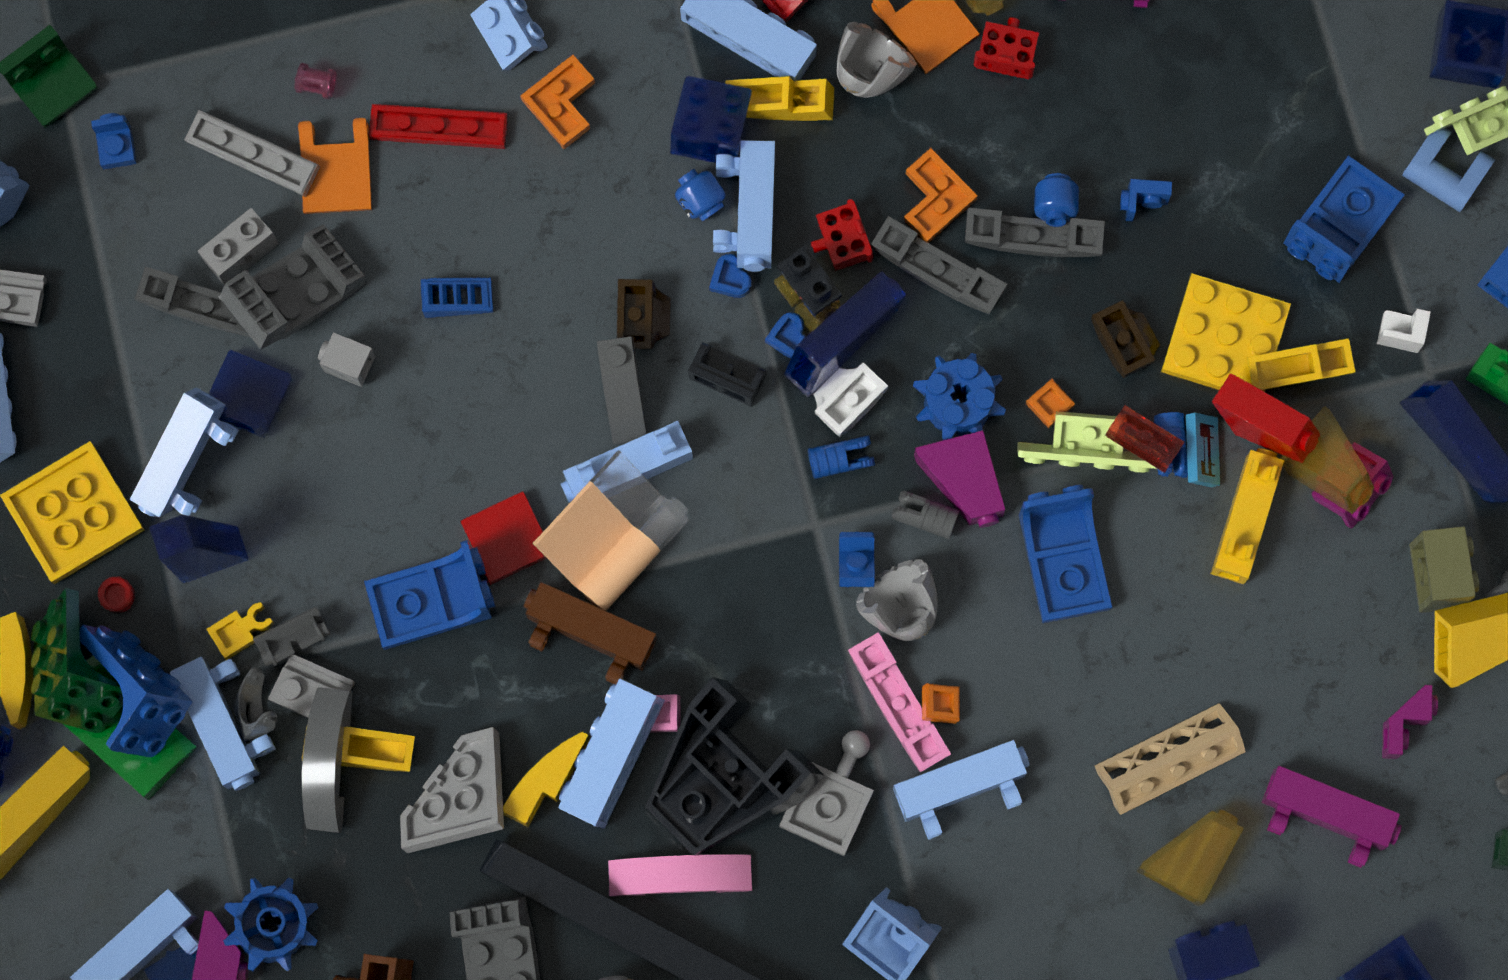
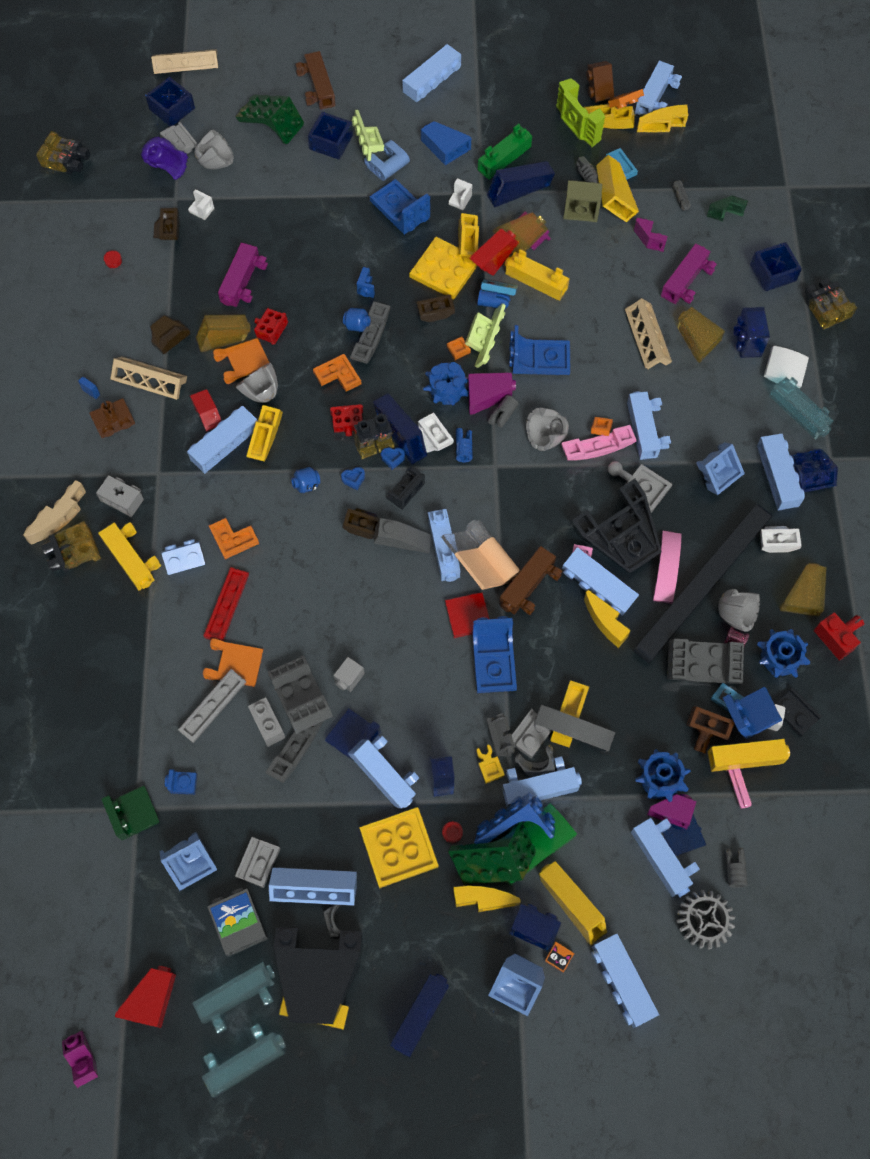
camera: 80 degrees left, 10 degrees down
clear pink bush [295,62,337,100] -> none
light grey plate [400,727,504,853] -> none
blue slope [421,278,494,318] -> none
clear blue bracket [670,76,752,163] -> none
light blue brick [713,140,775,272] -> none
blue bracket [839,532,875,587] -> none
dark grey slope [871,216,1007,314] -> none
clear red plate [1105,405,1184,473] -> none

